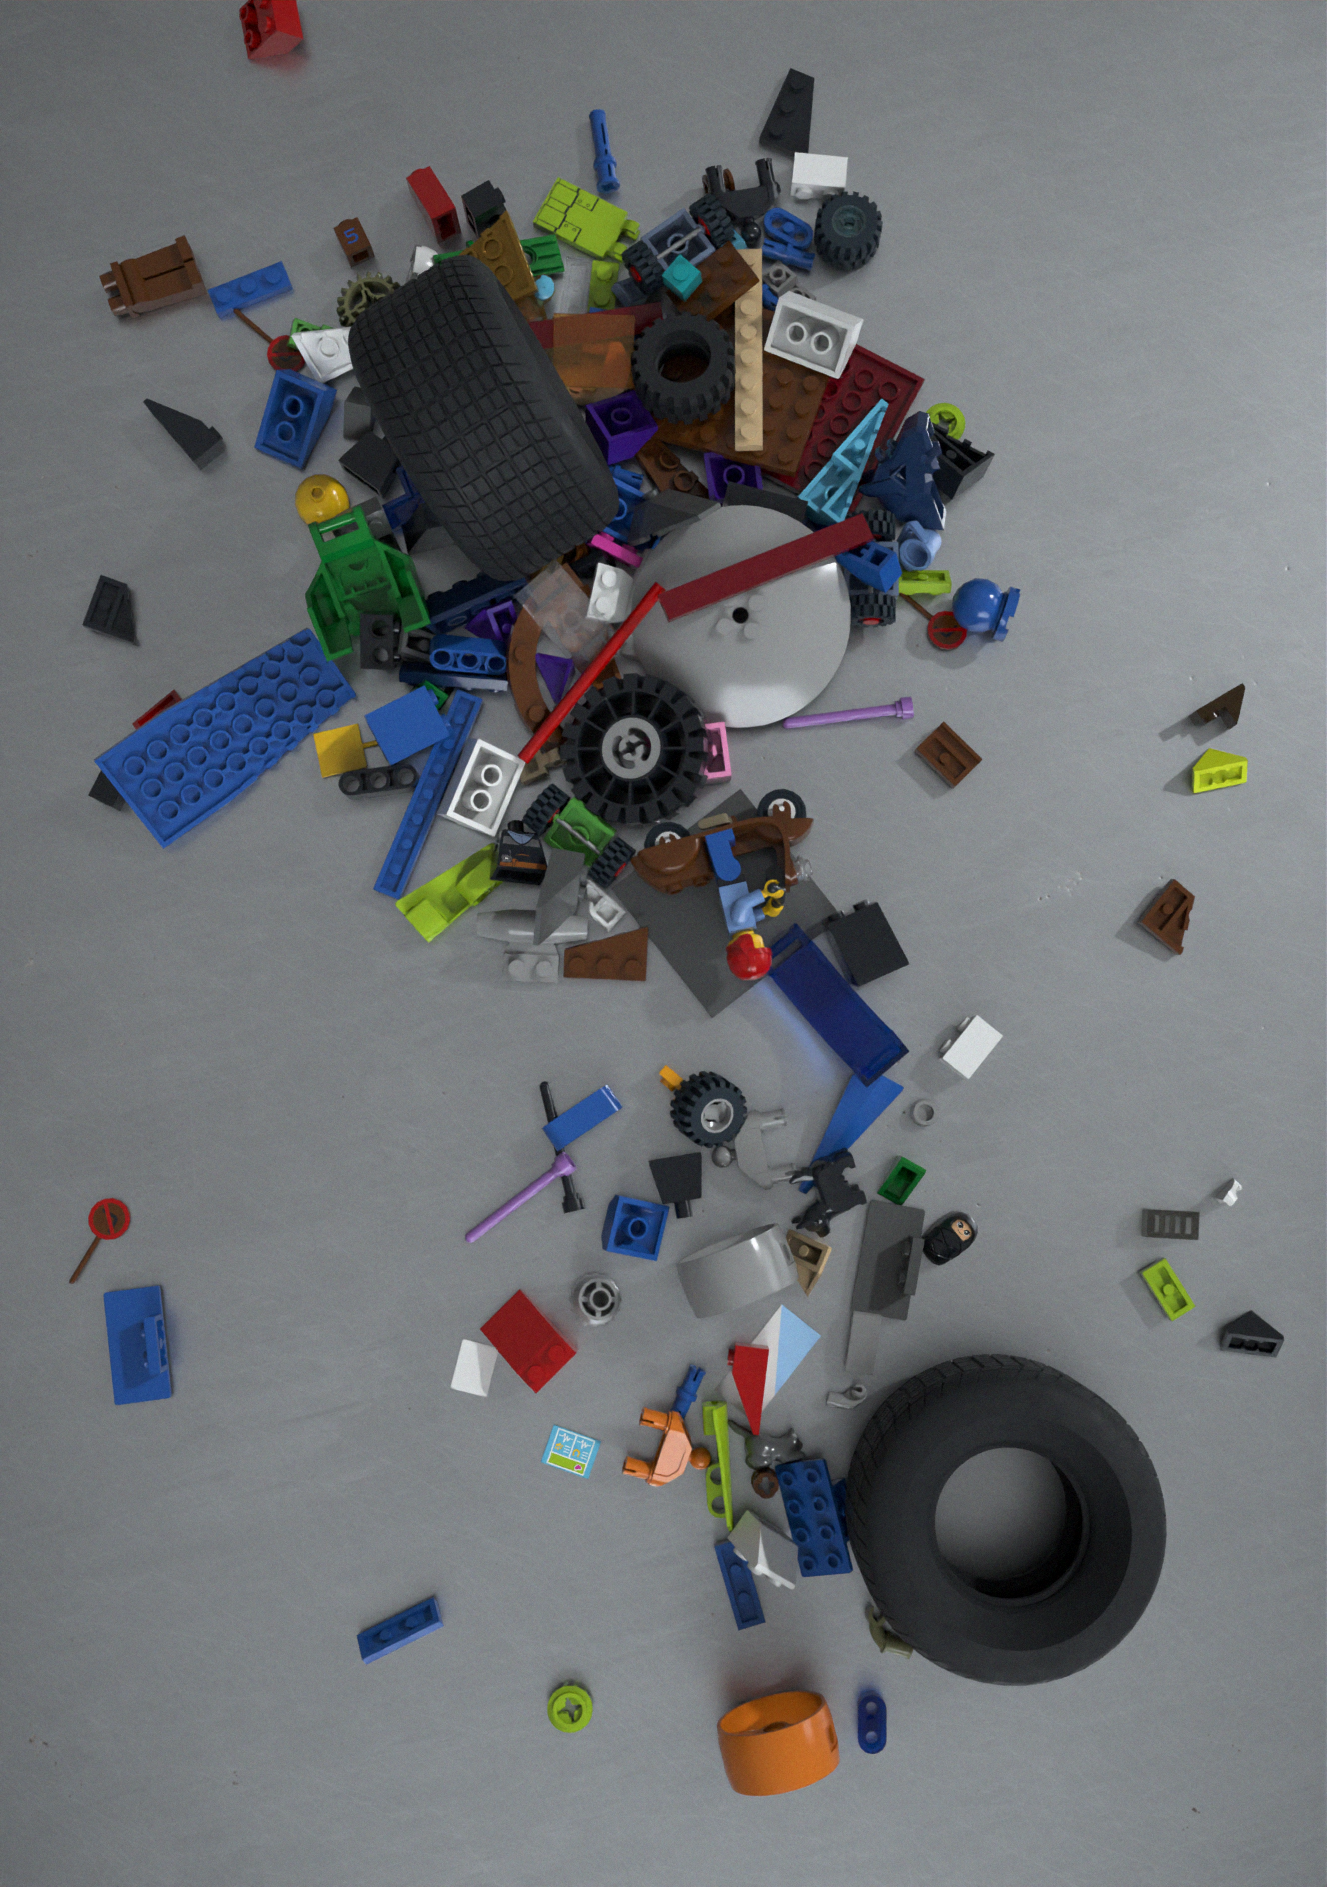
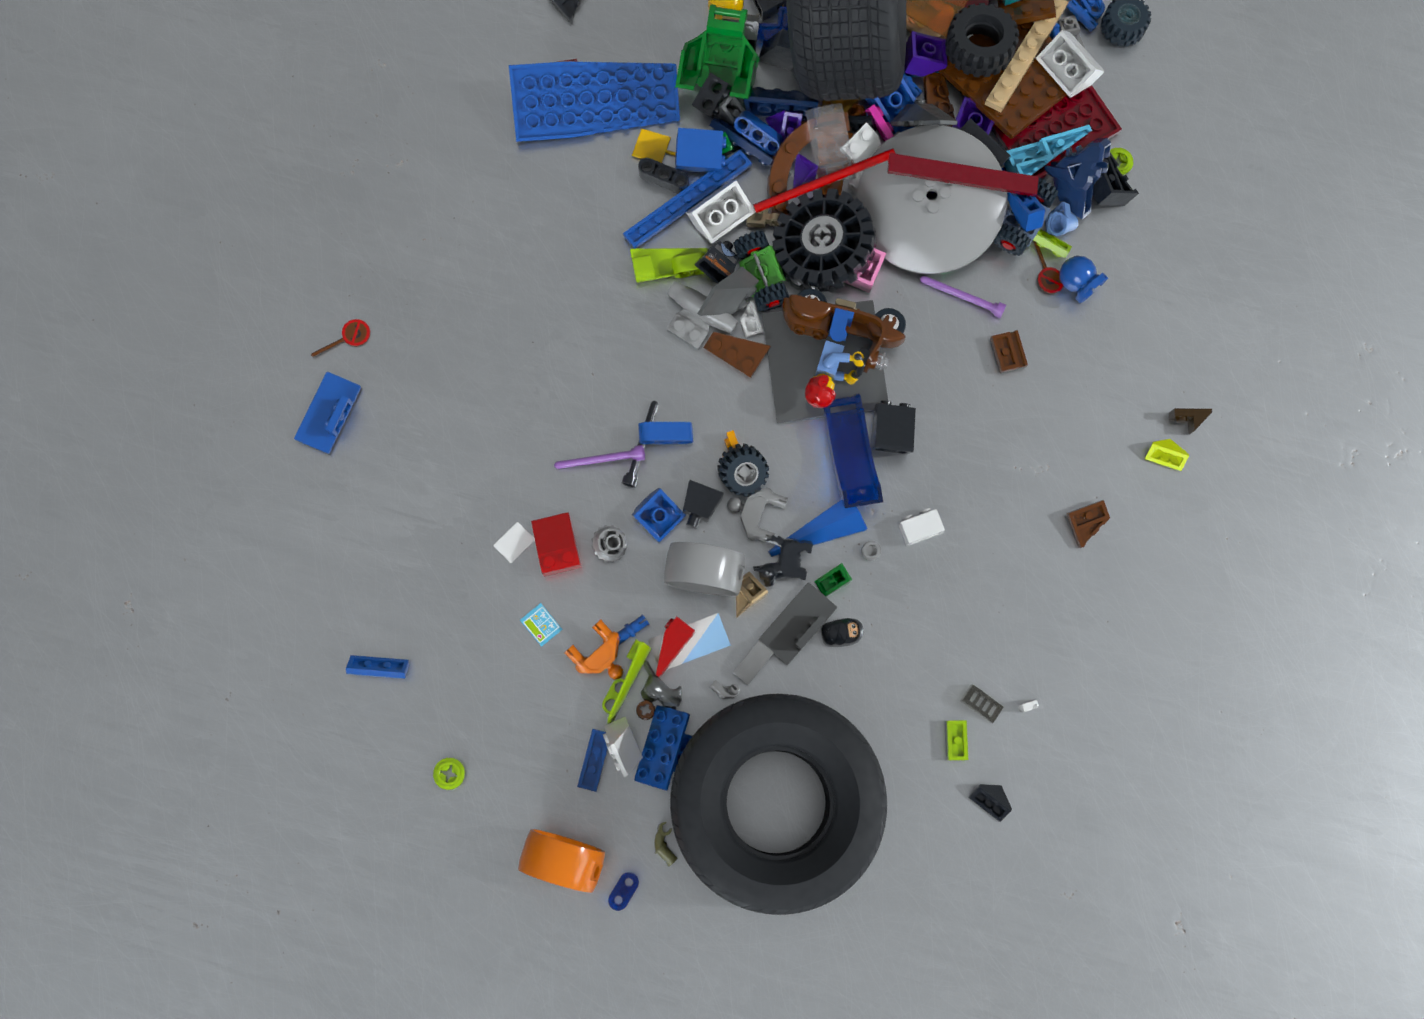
camera: 25 degrees right, 5 degrees down
black brick [88,770,125,811] -> none

